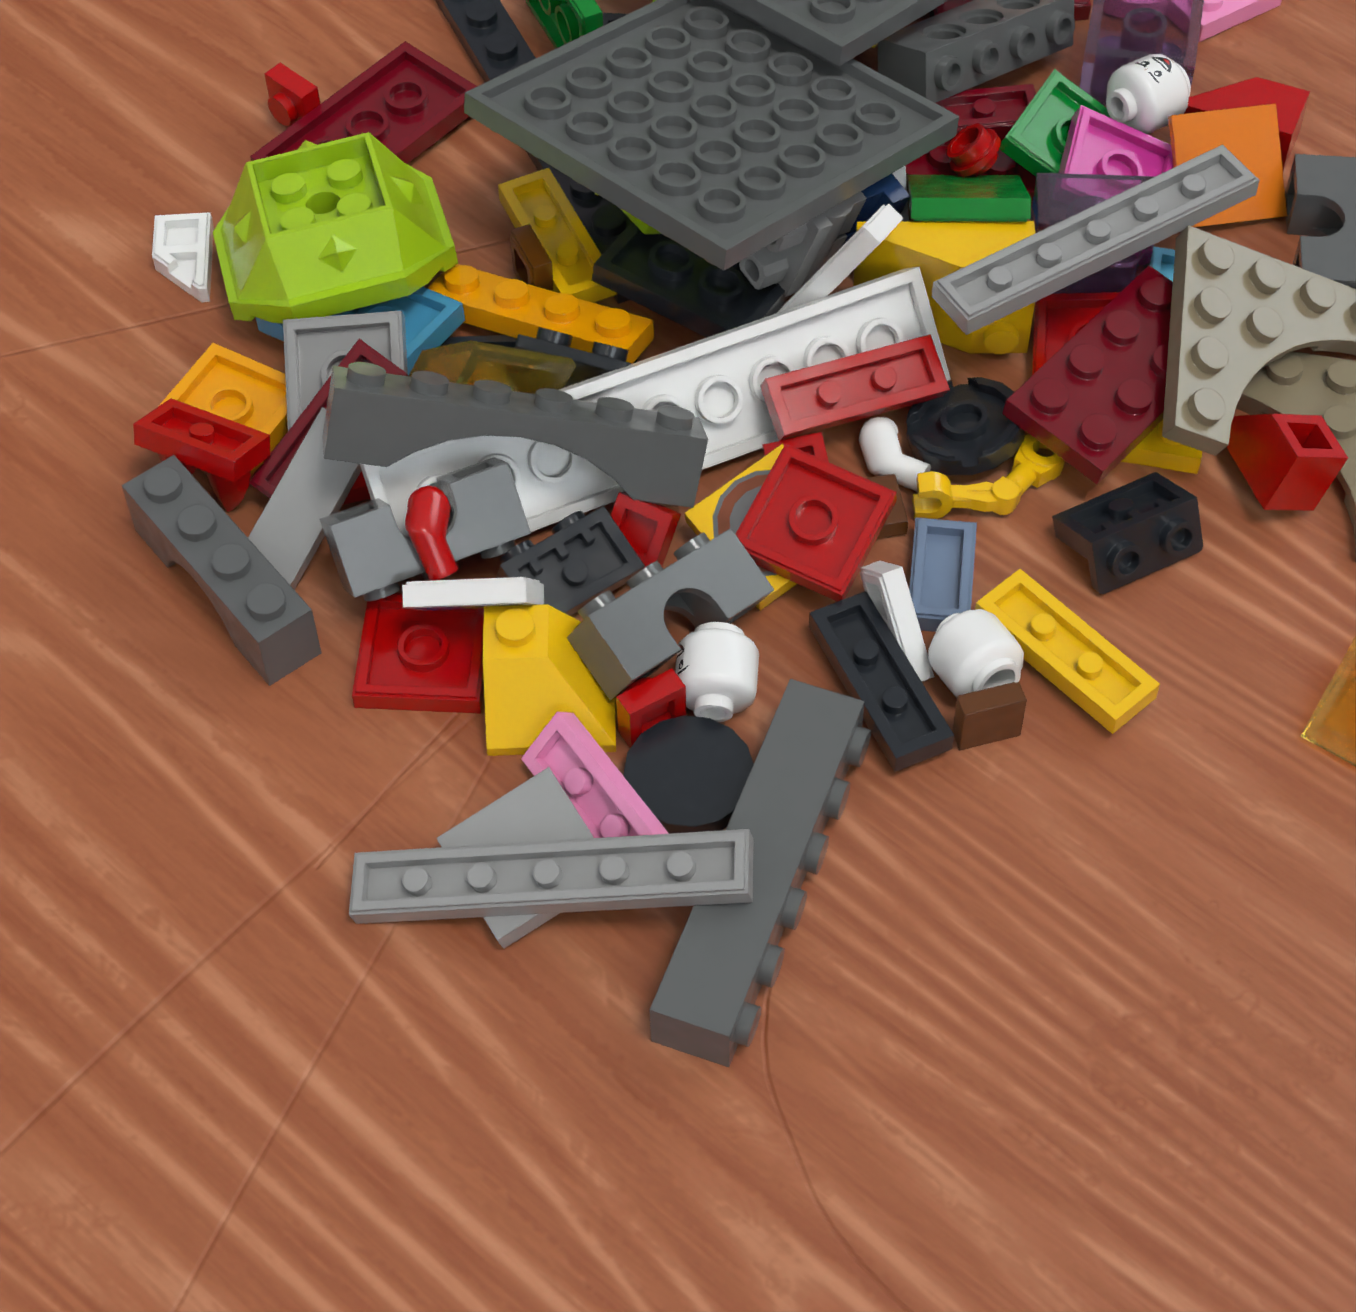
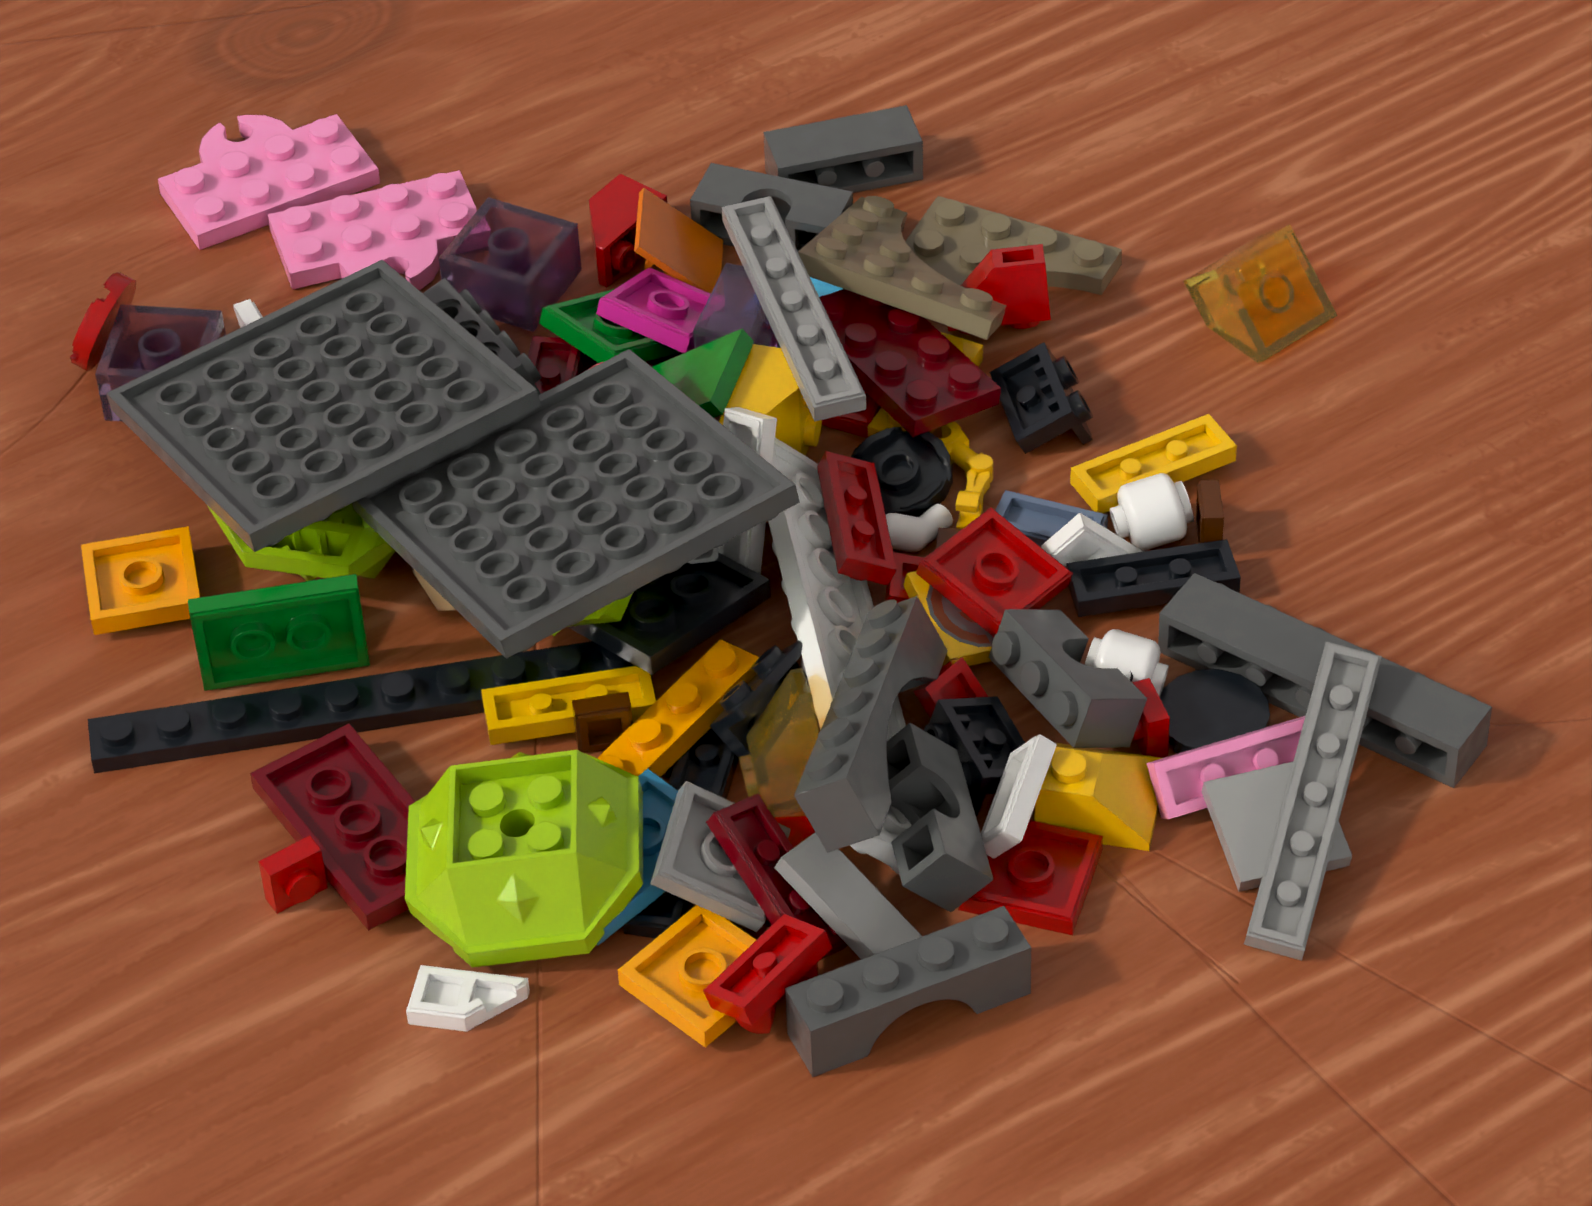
camera: 75 degrees left, 10 degrees down
red arm [405,485,458,581] -> none
white head [1106,54,1191,134] -> none

